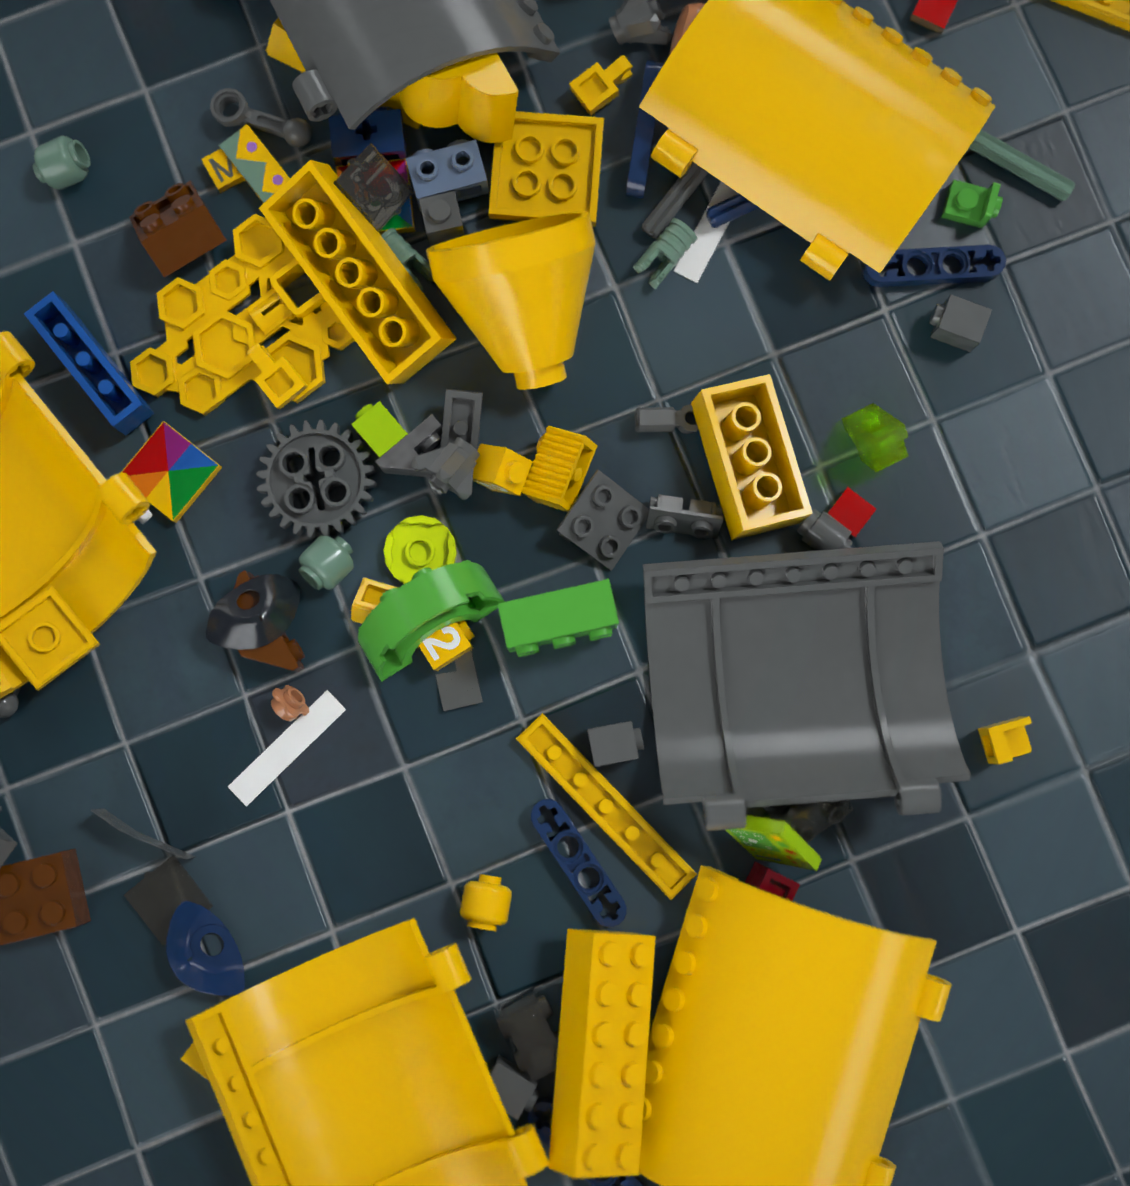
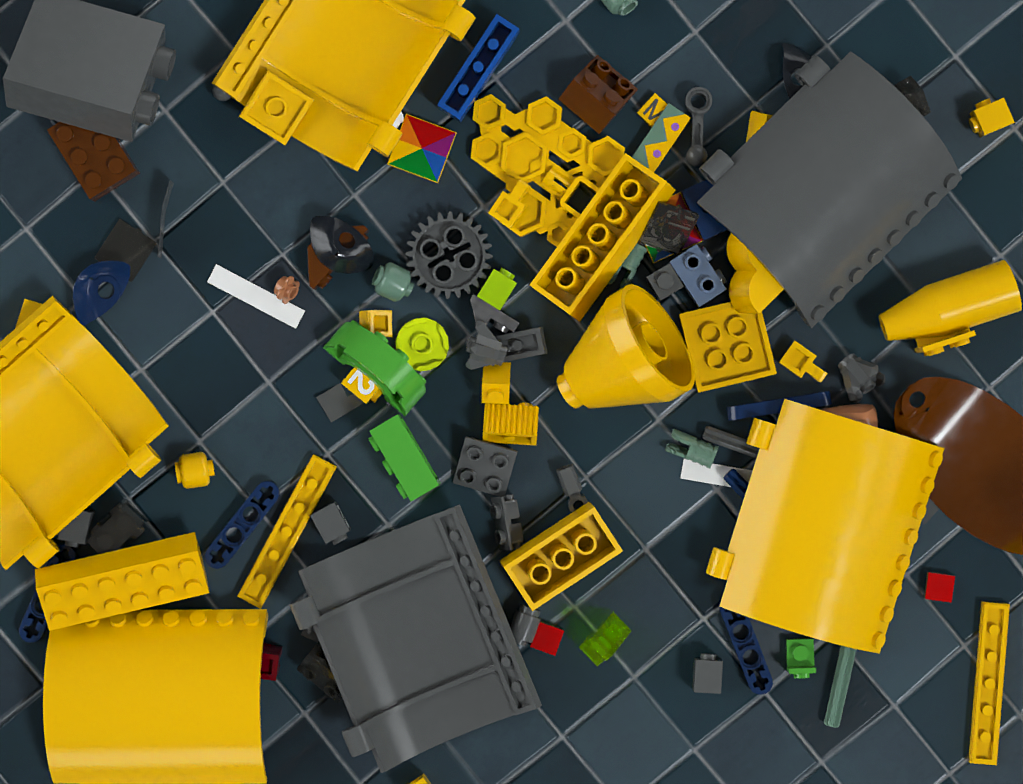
camera: 70 degrees right, 5 degrees up
lime tile [725,815,822,871] -> none

